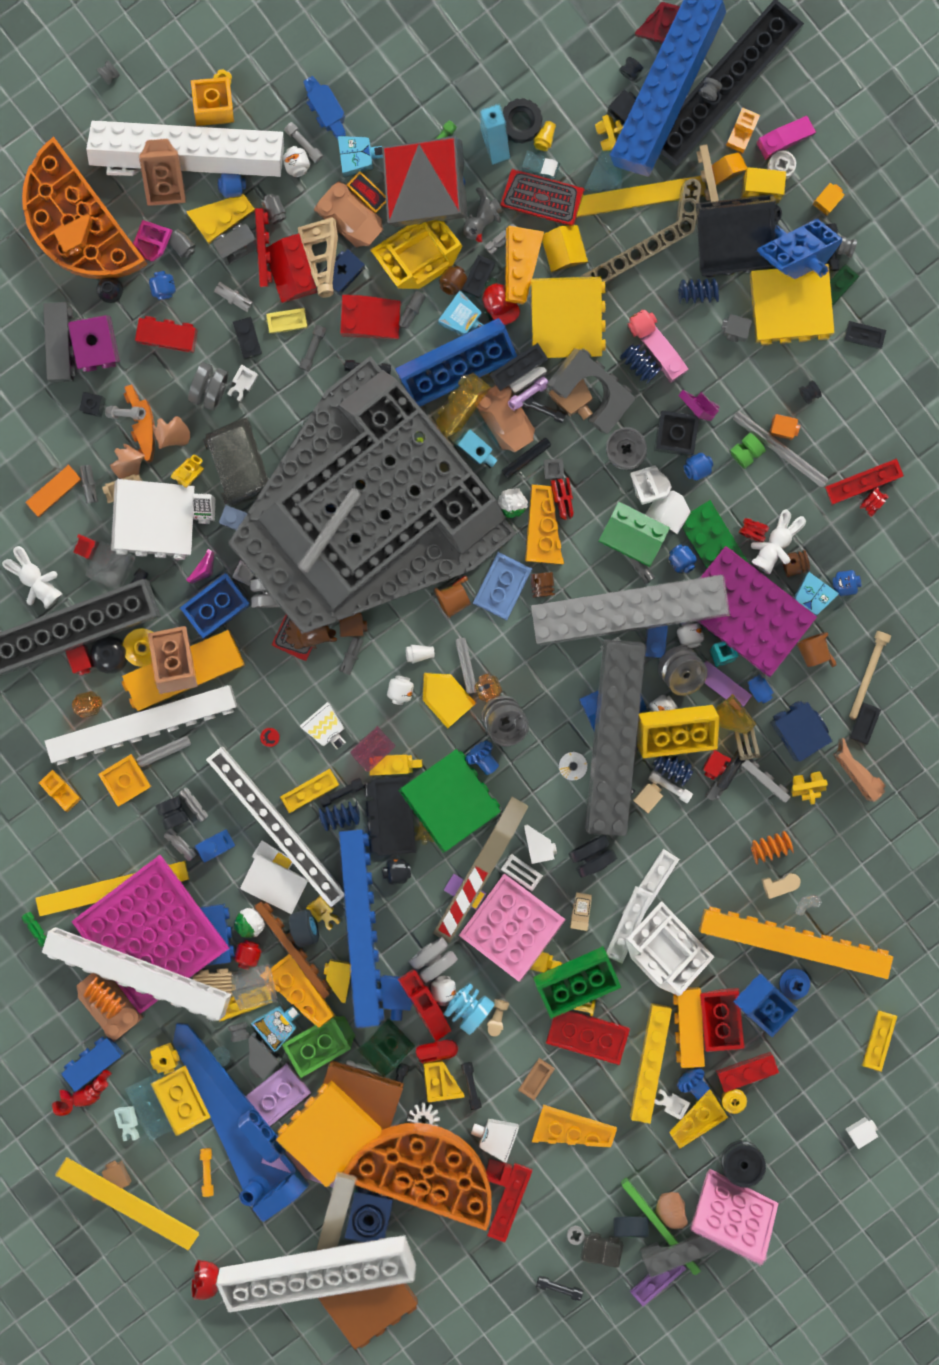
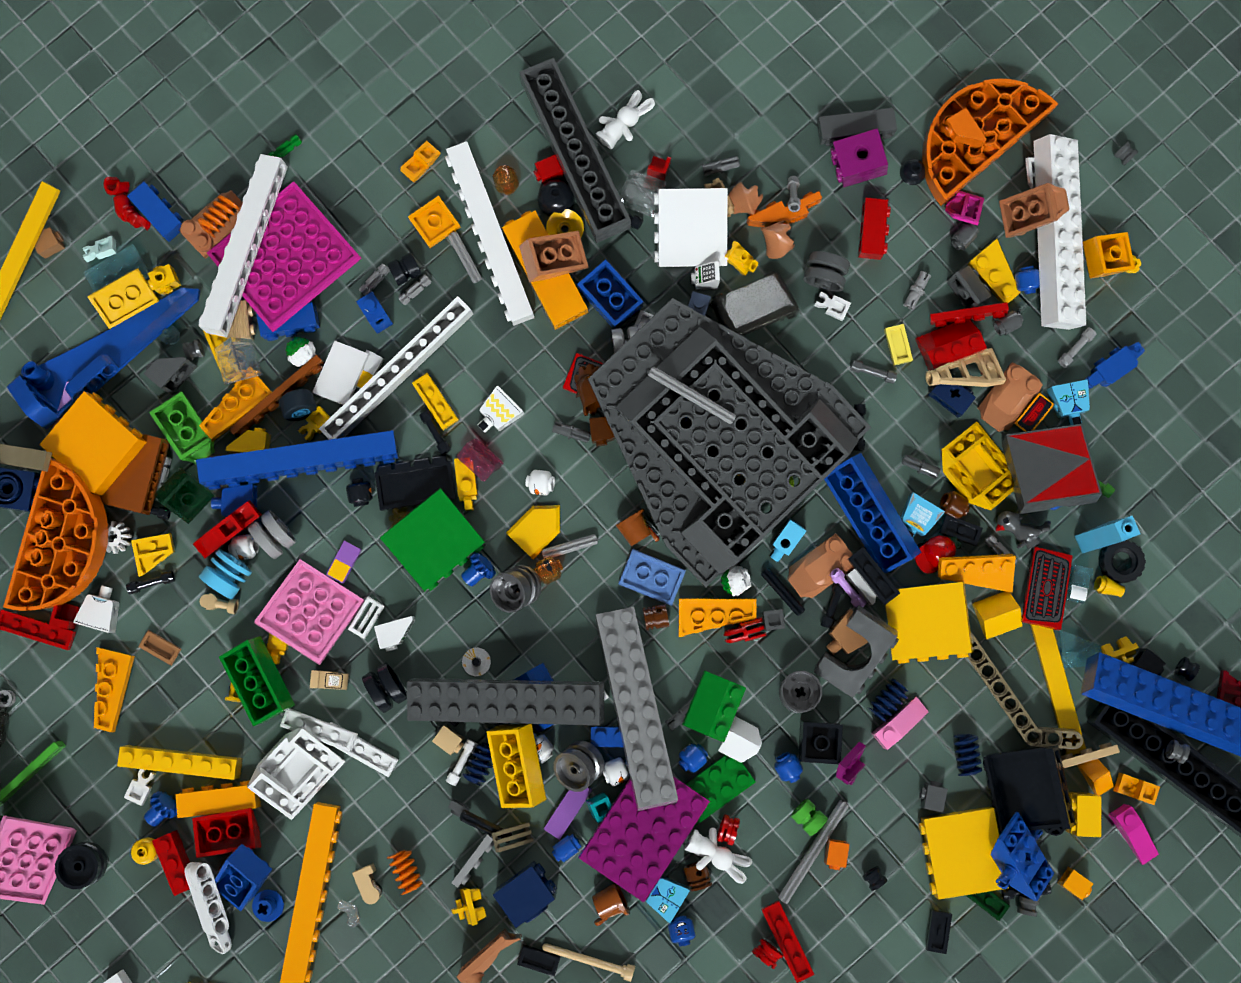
camera: 85 degrees right, 5 degrees down
orange tile [26,465,82,517] -> none
yellow tile [35,861,190,916] -> none
black brick [79,392,106,418] -> none
blue head [149,271,176,300] -> none
dark pink slope [186,549,214,584] -> none
light orange bar [200,1148,214,1197] -> none
black plate [233,316,262,360] -> none
red head [234,940,262,970] -> none
lavender tile [246,1062,311,1126] -> none
torso [252,1006,300,1052] -> none
red tile [260,728,280,747] -> none
white head [282,146,310,177] -> none
dark blue piece [319,801,360,831] -> none
red slope [341,295,401,339] -> none
white cone [406,645,434,664] -> none
red arm [416,1039,458,1063] -> none
dark tan beam [433,796,528,943] -> none
clear yellow slope [436,373,491,439] -> none
red tile [546,1010,630,1065] -> none
black wheel [614,1217,649,1237] -> none
coral head [627,310,657,338] -> none
white slope [630,466,672,505] -> none
nougat hair [655,1192,688,1229] -> none
yellow wing [669,1089,728,1149] -> none
red brick [702,750,731,780] -> none
clear yellow slope [714,694,756,734] -> none
white wheel [767,151,796,180] -> none
none -> white piece [184,862,232,954]

